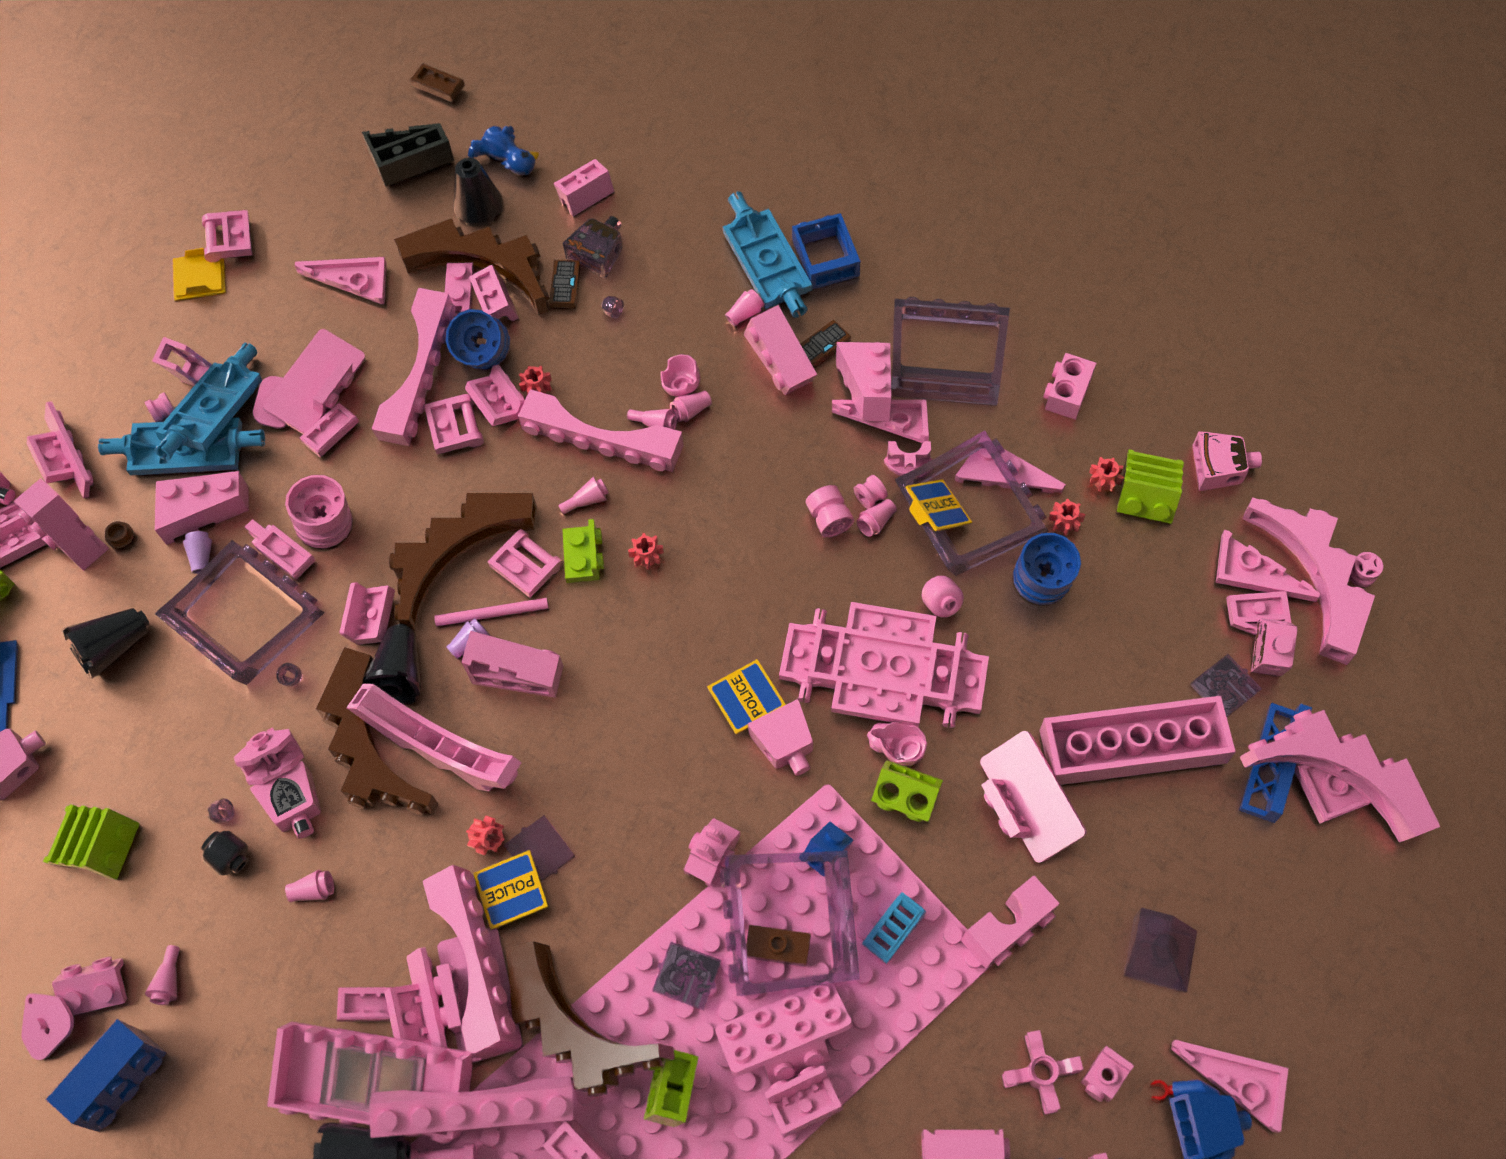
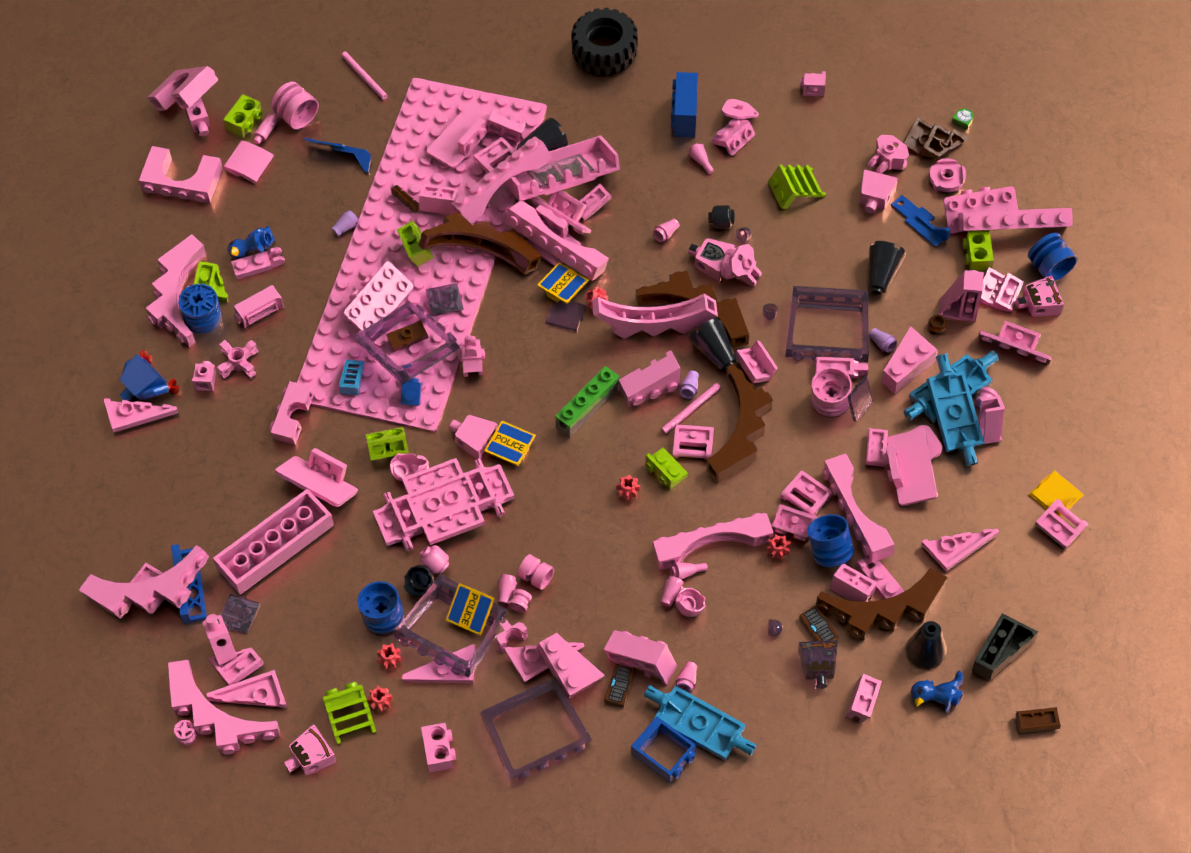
camera: 145 degrees right, 5 degrees down
bright pink cone [558,476,609,514] -> none
bright pink bracket [765,1065,843,1138] -> none
slope [1124,907,1197,993] -> none
none -> black hair [404,565,434,596]
none -> bright green piece [555,366,620,438]
none -> piece [847,376,873,422]

